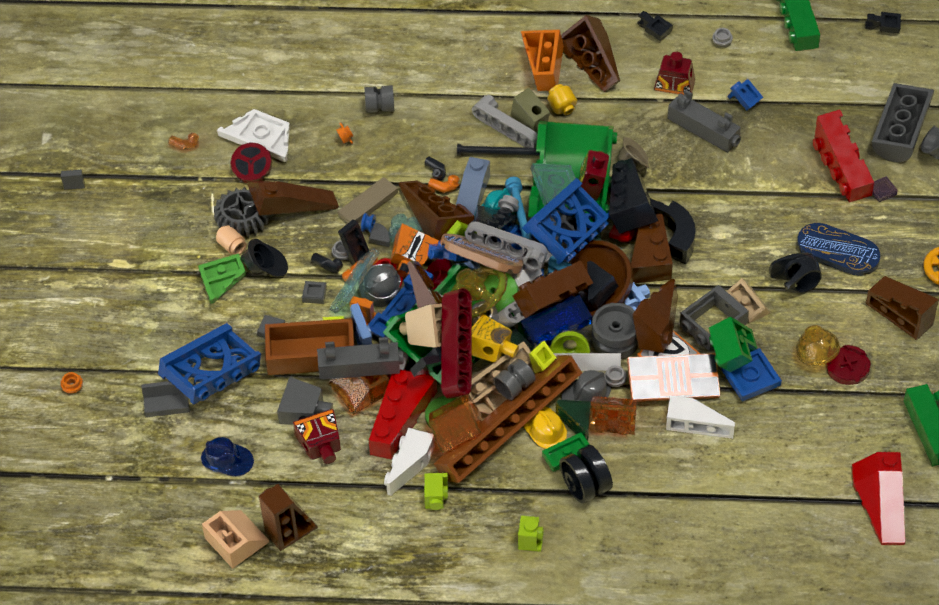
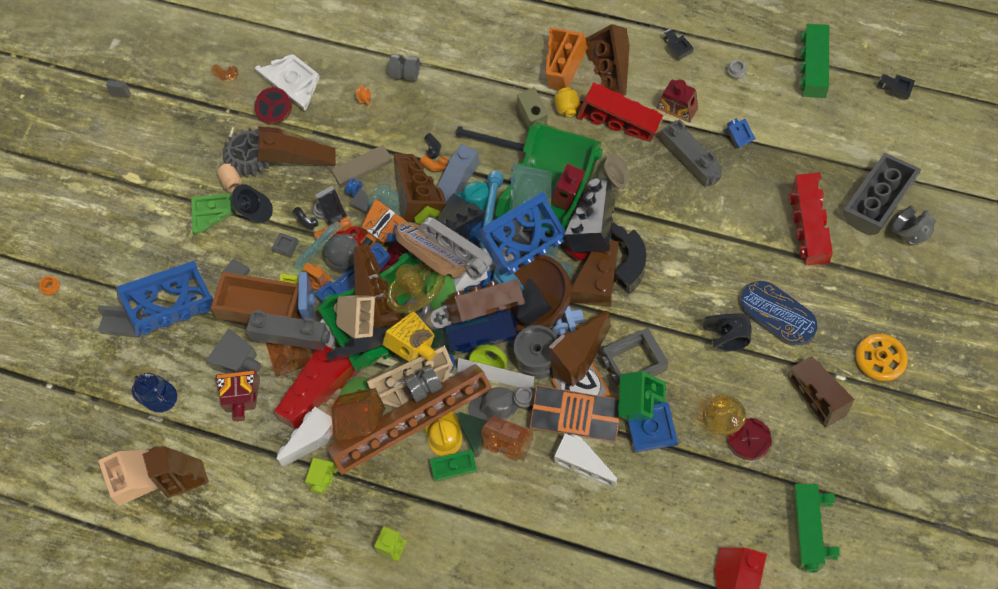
camera: 20 degrees right, 10 degrees up
dark red beam [441,288,472,399] -> none
light grey beam [472,94,538,148] -> none
light grey plate [498,195,519,214] -> none
neon yellow slope [529,341,556,373] -> none
black wheel [559,445,613,504] -> none
tan slope [726,278,771,323] -> none
tile [872,176,898,202] -> none
none -> red wedge [576,82,663,142]

